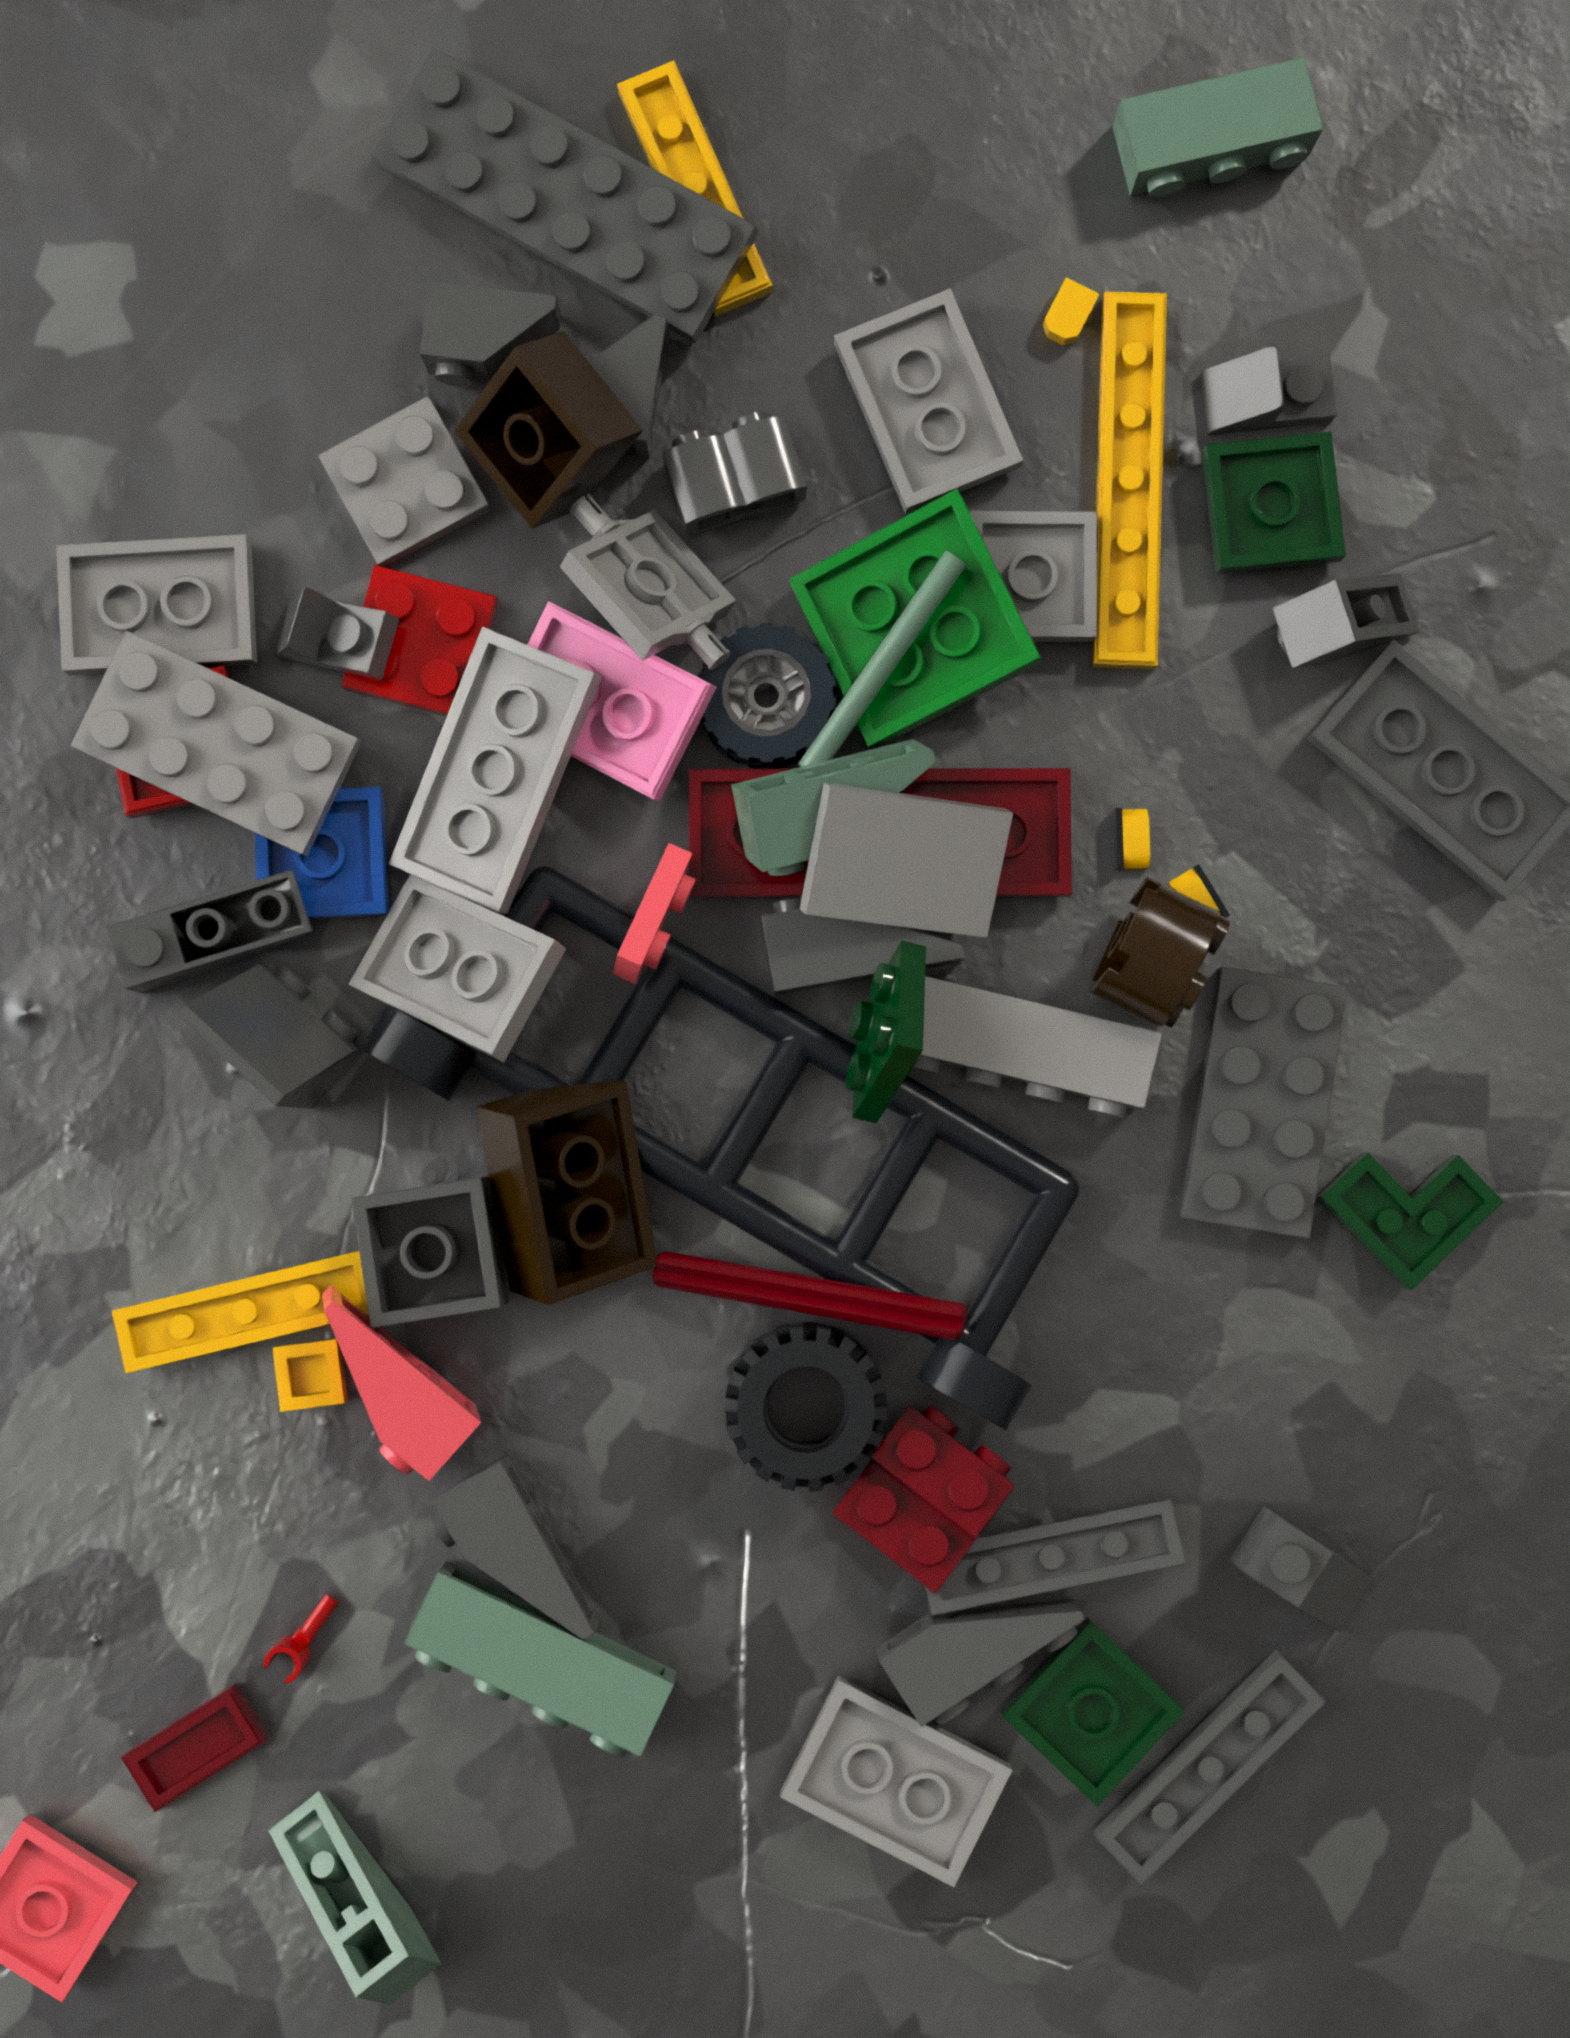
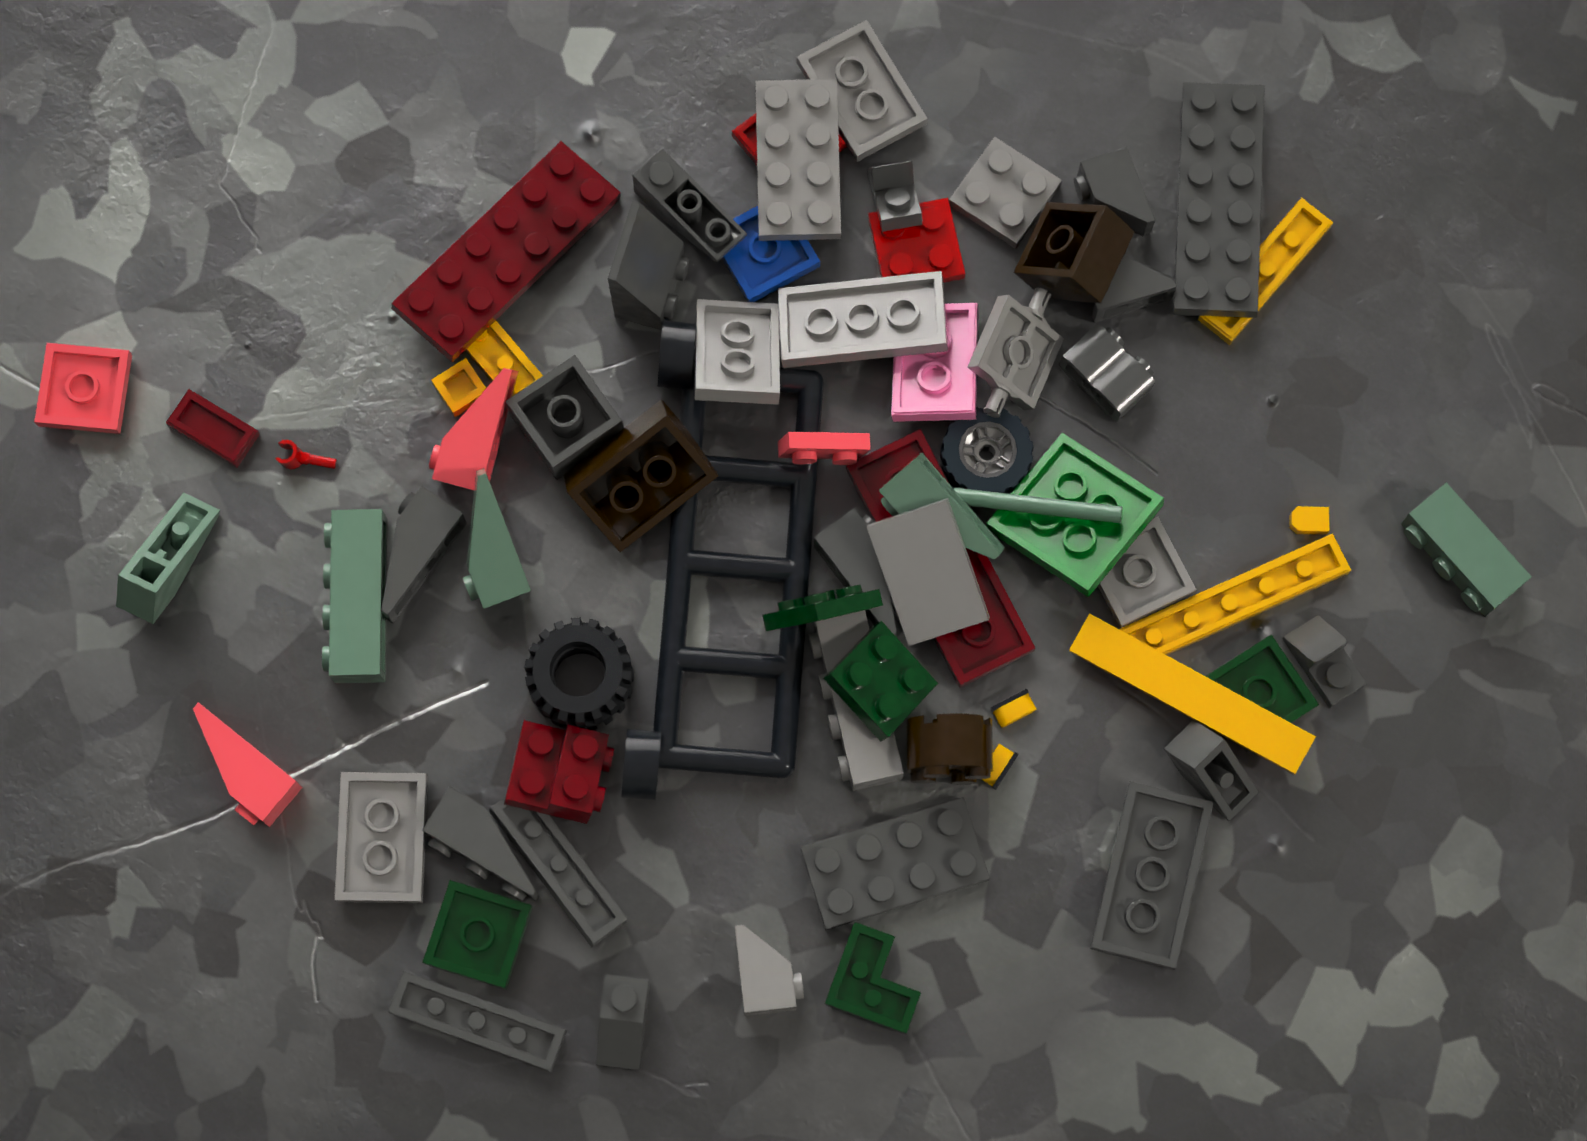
camera: 65 degrees right, 10 degrees down
dark red axle [653,1251,967,1340] -> none
light grey plate [834,288,1023,515] -> none
none -> coral slope [193,702,303,827]
none -> dark red plate [391,141,621,362]
none -> sand green slope [463,468,531,609]
none -> light grey slope [735,925,804,1016]
none -> dark green plate [823,621,938,742]
none -> yellow tile [1069,613,1316,775]

